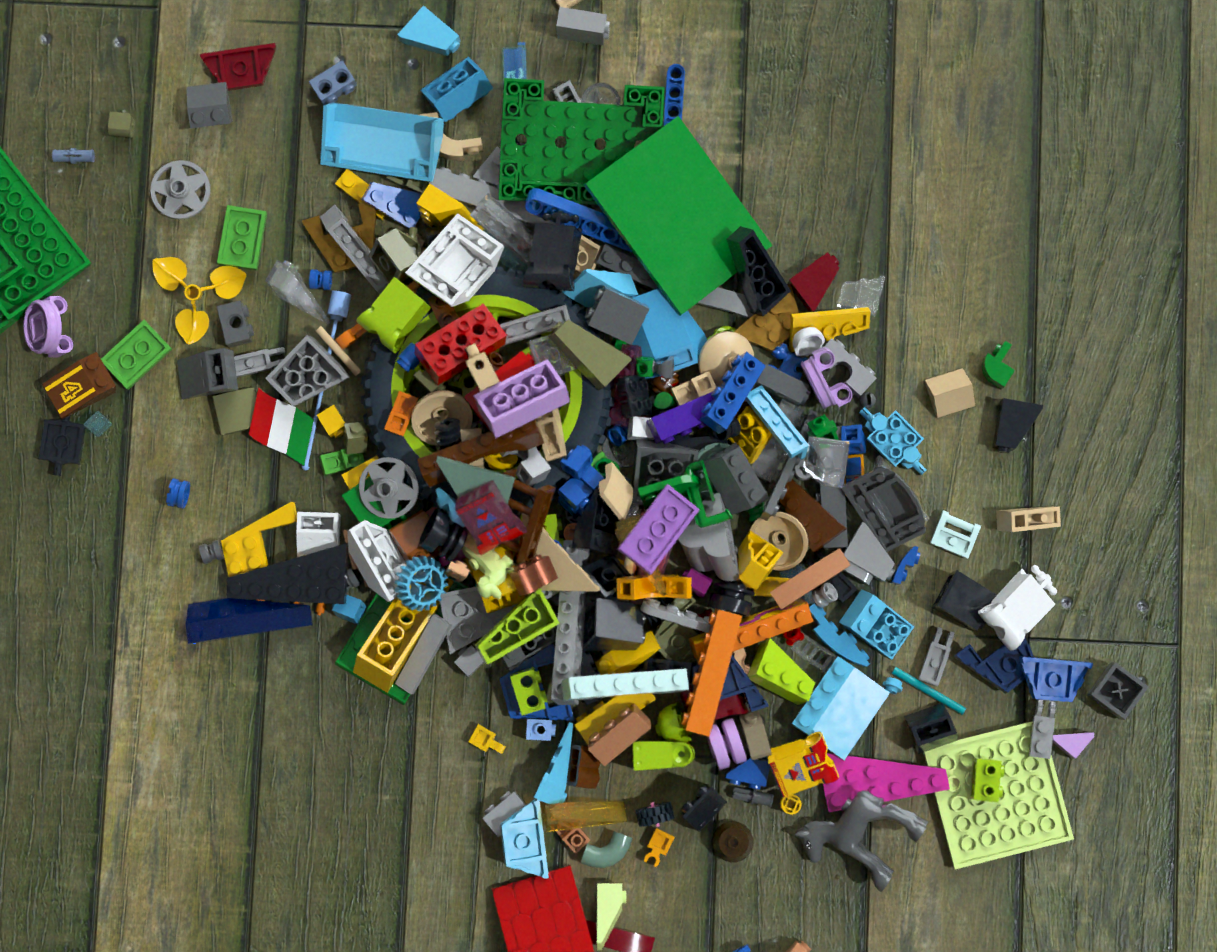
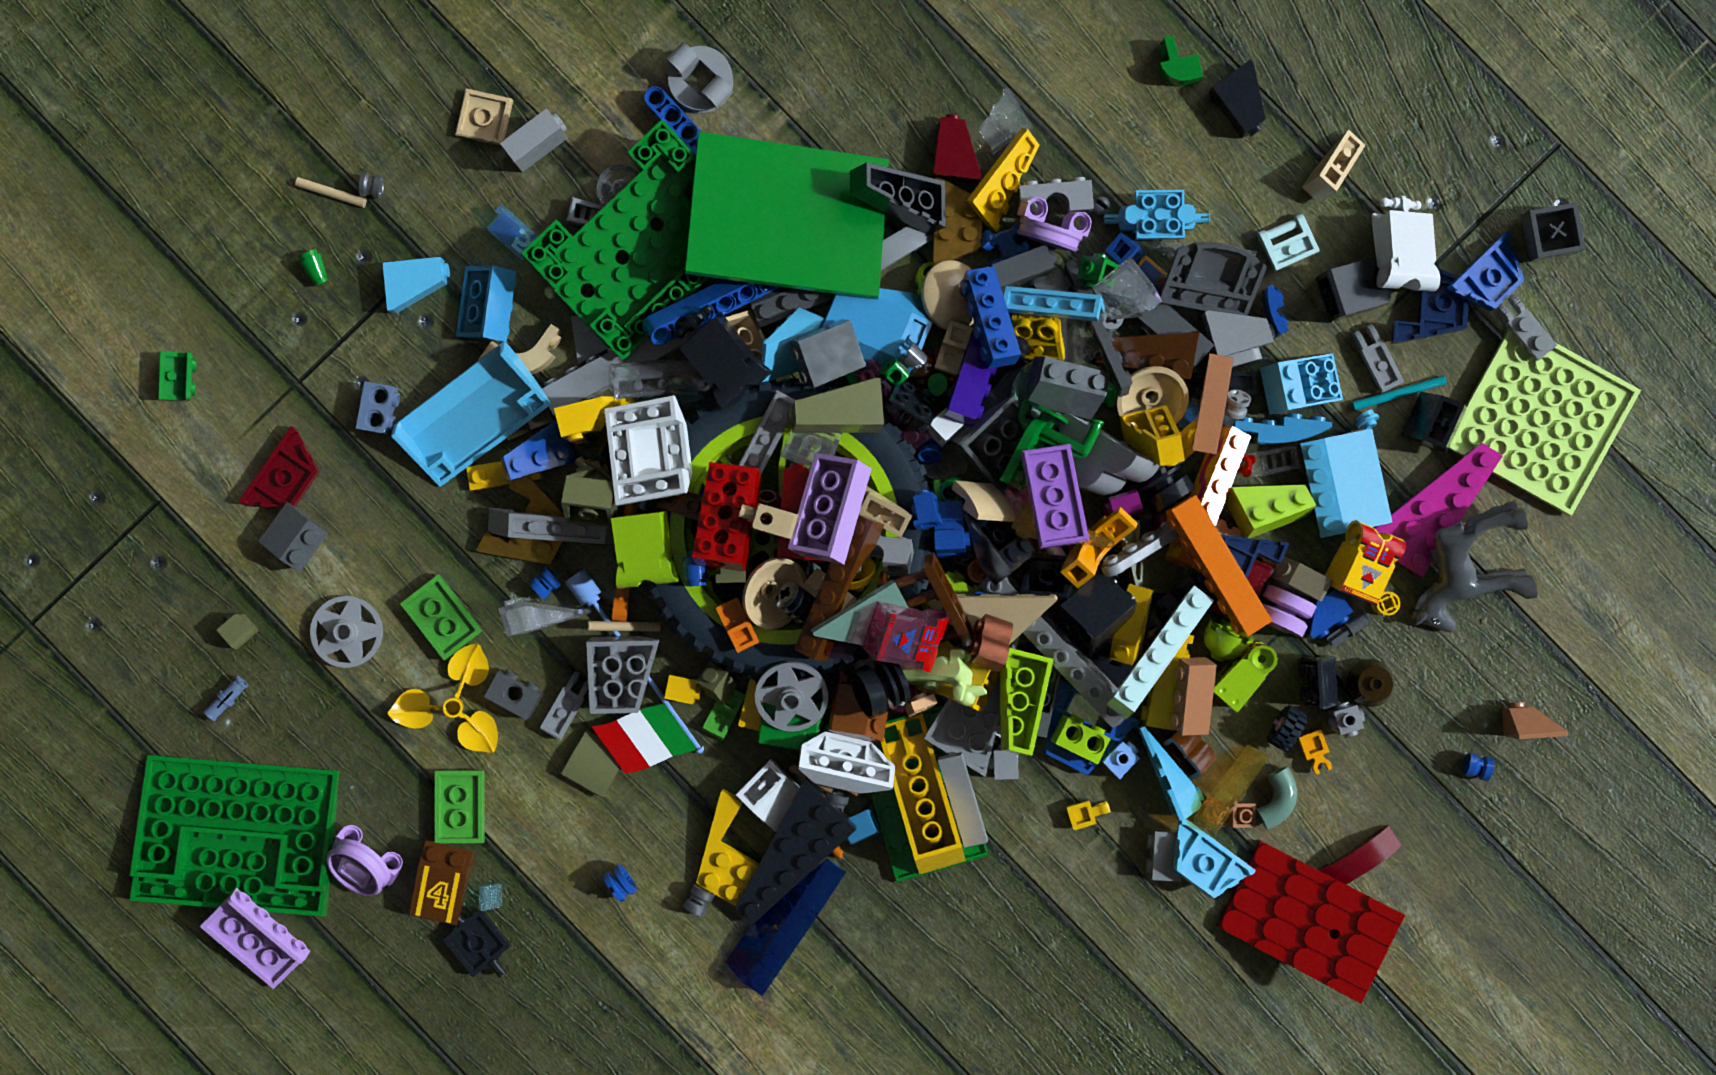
camera: 45 degrees left, 5 degrees up
dark grey slope [177,348,238,400] -> none
medium azure gear [394,556,448,611] -> none
medium azure slope [436,488,470,527] -> none
yellowish green slope [597,884,626,950] -> none
white helmet [792,327,825,356] -> none
tan slope [924,368,975,418] -> none
lime brick [971,758,1004,802] -> none
lavender slope [1052,733,1094,759] -> none
none -> light grey piece [666,42,733,113]
none -> light grey brick [1327,701,1365,738]

